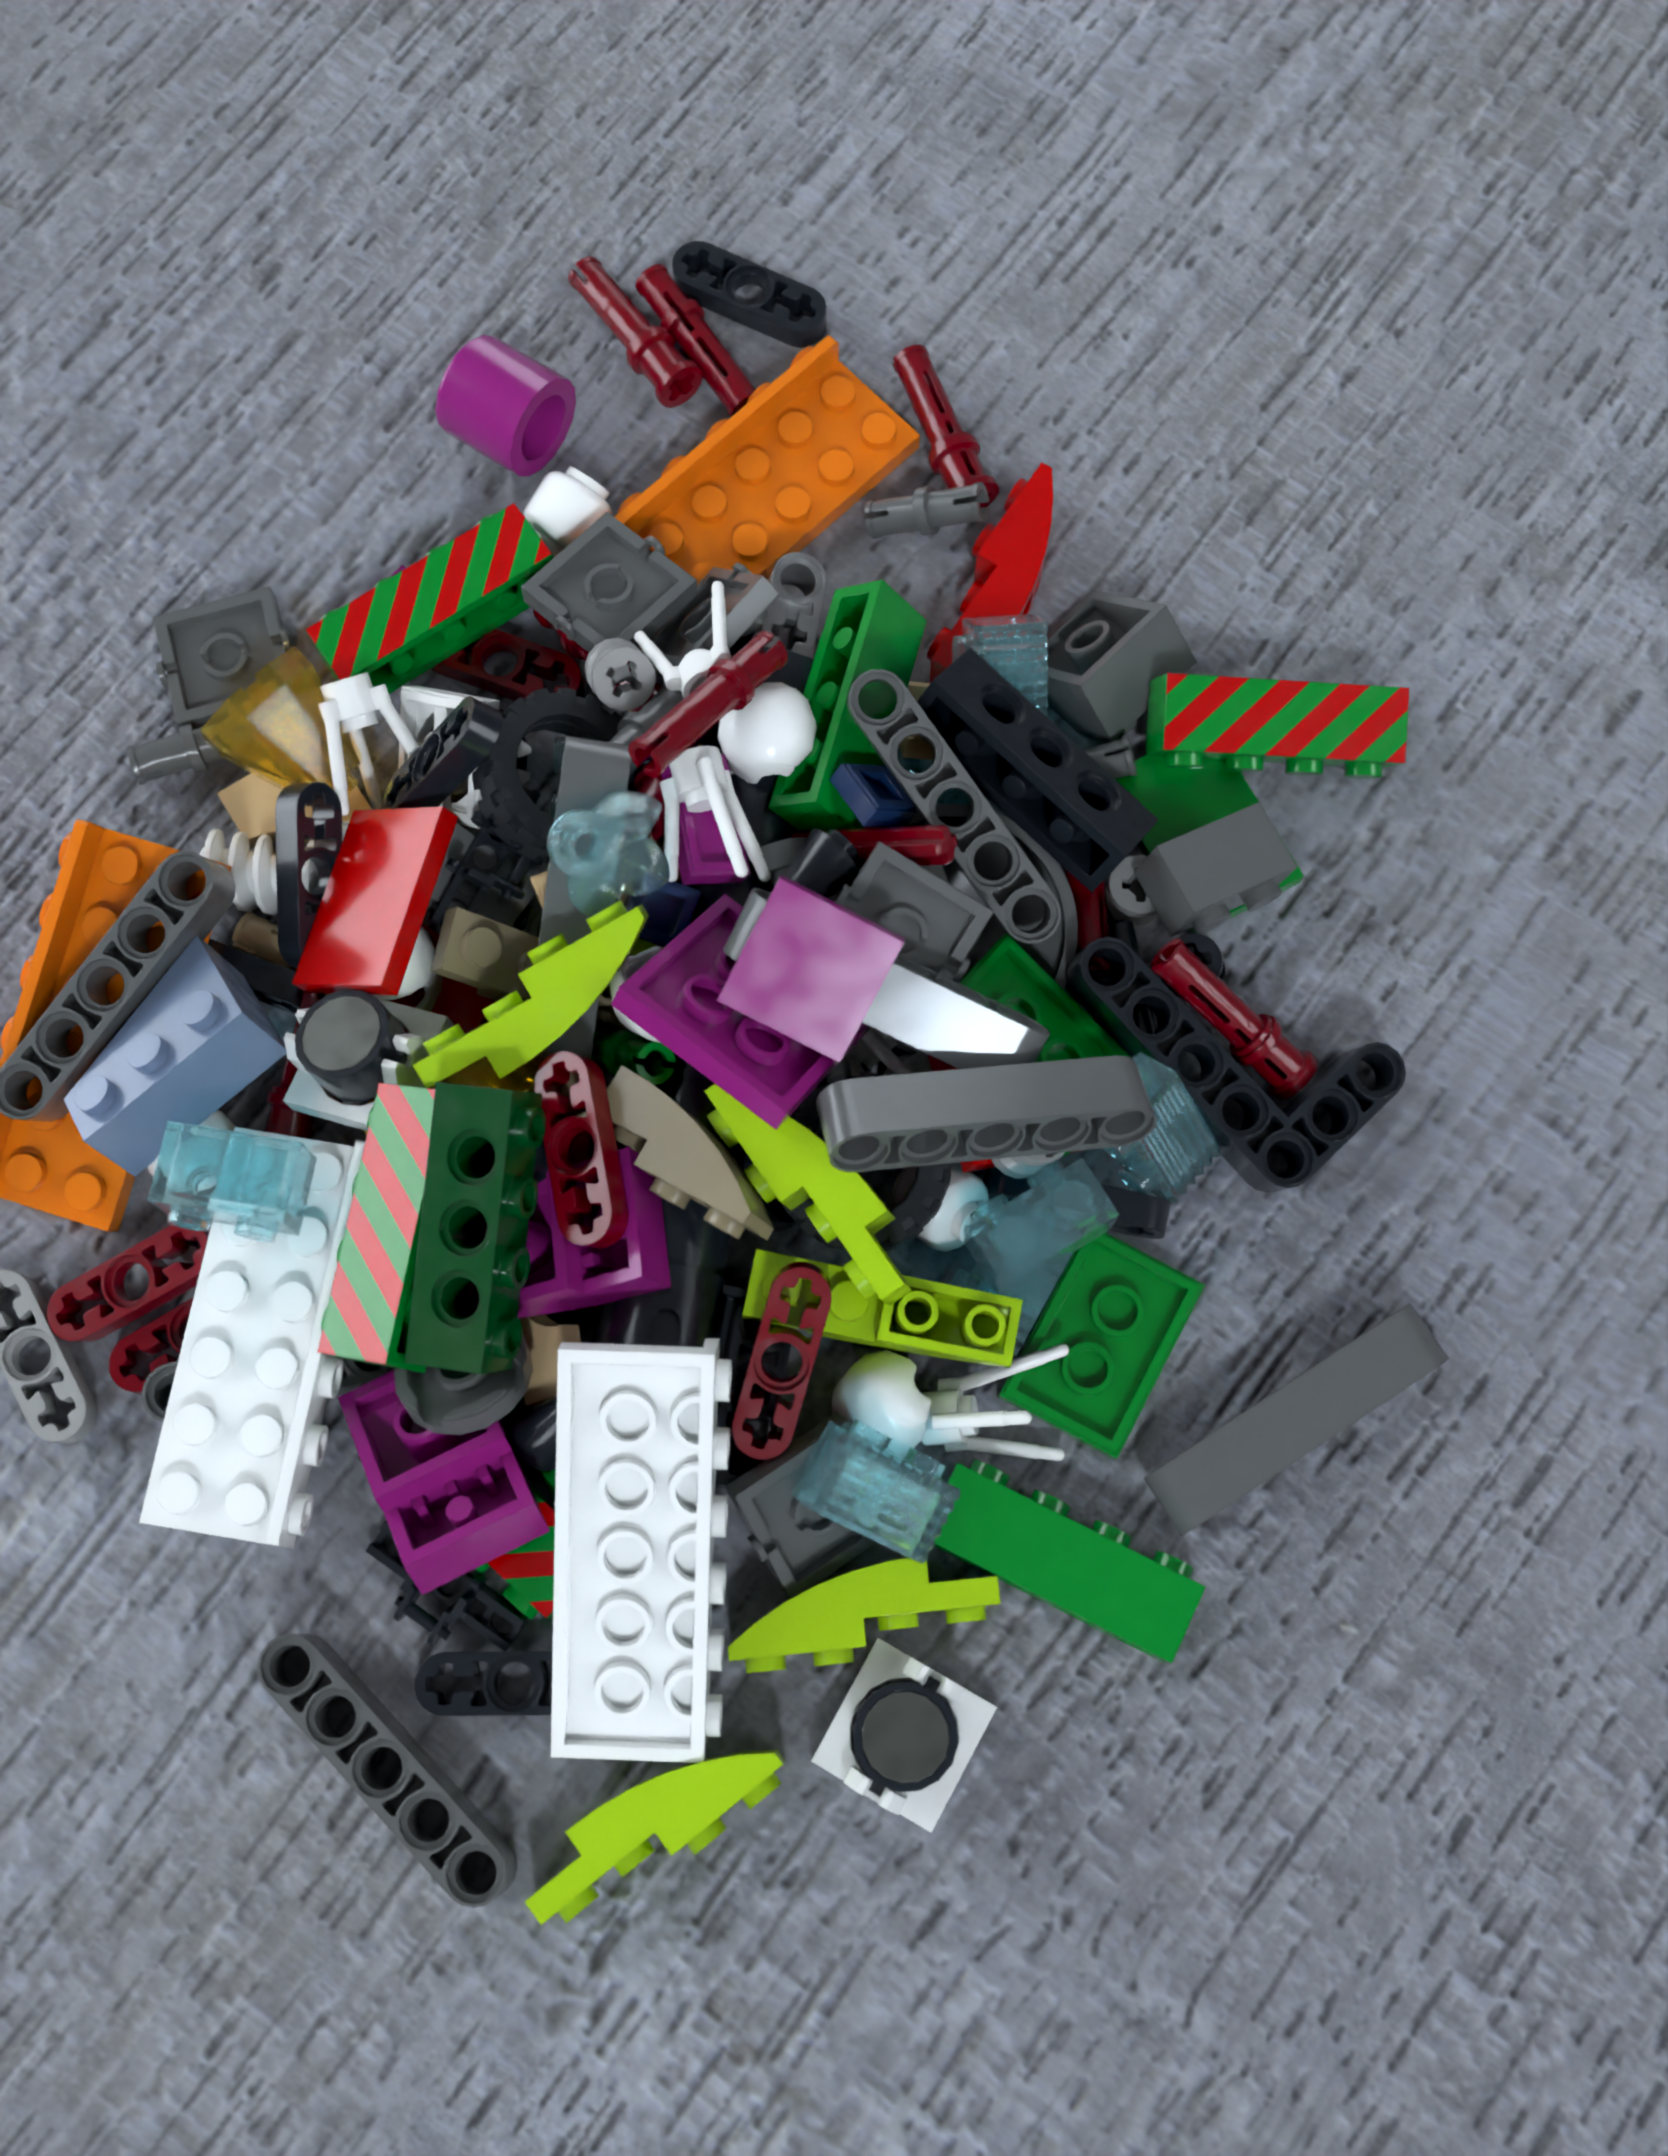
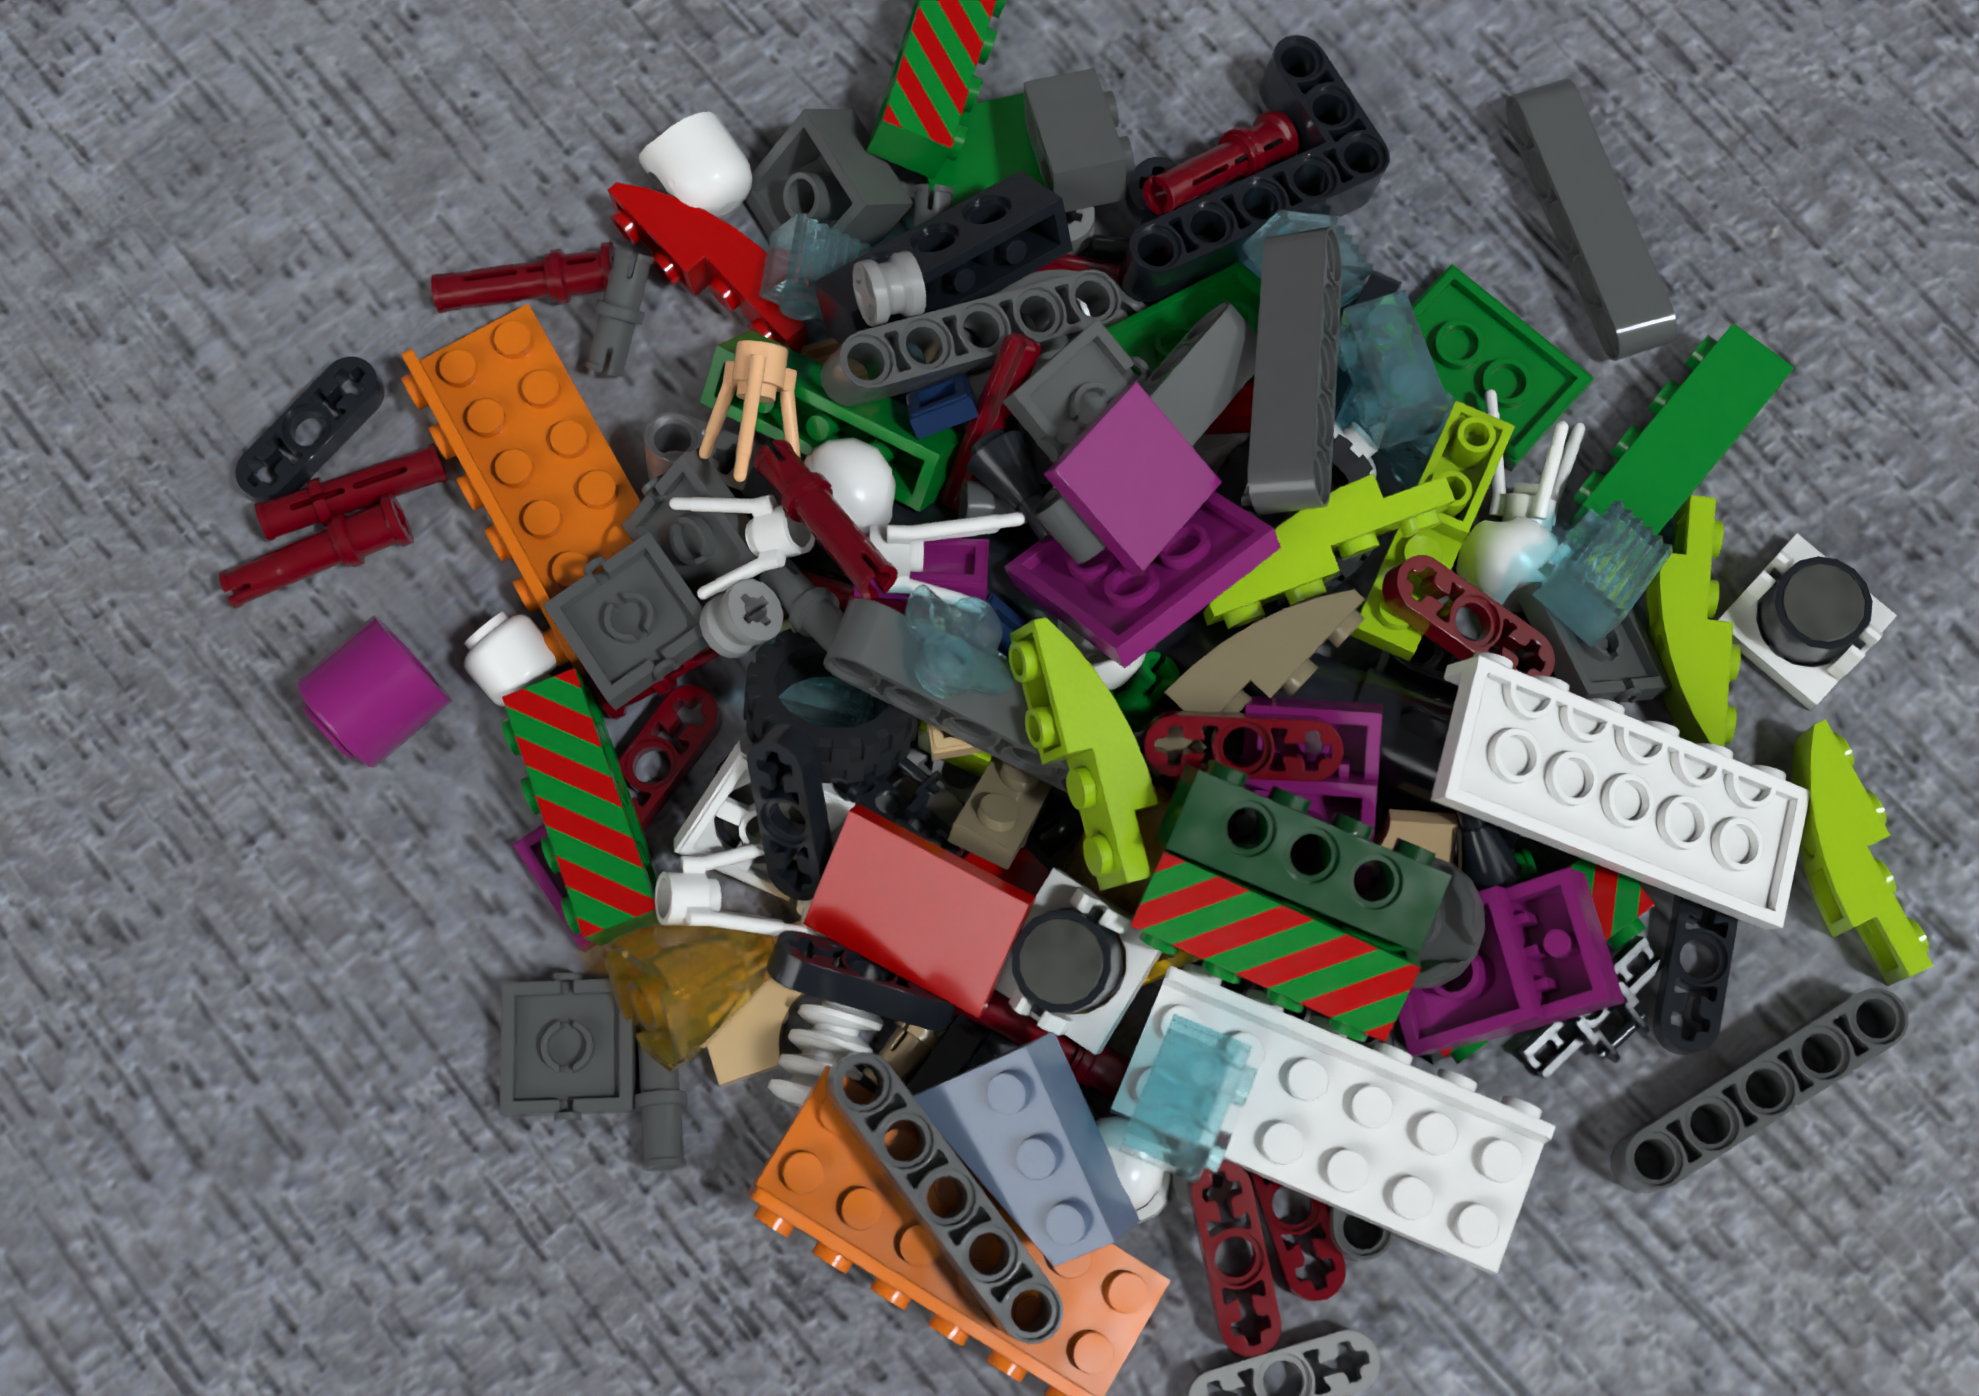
camera: 75 degrees left, 0 degrees up
none -> white helmet [639,112,752,219]
none -> light nougat plant [699,340,801,482]
none -> light grey wheel [852,250,926,327]

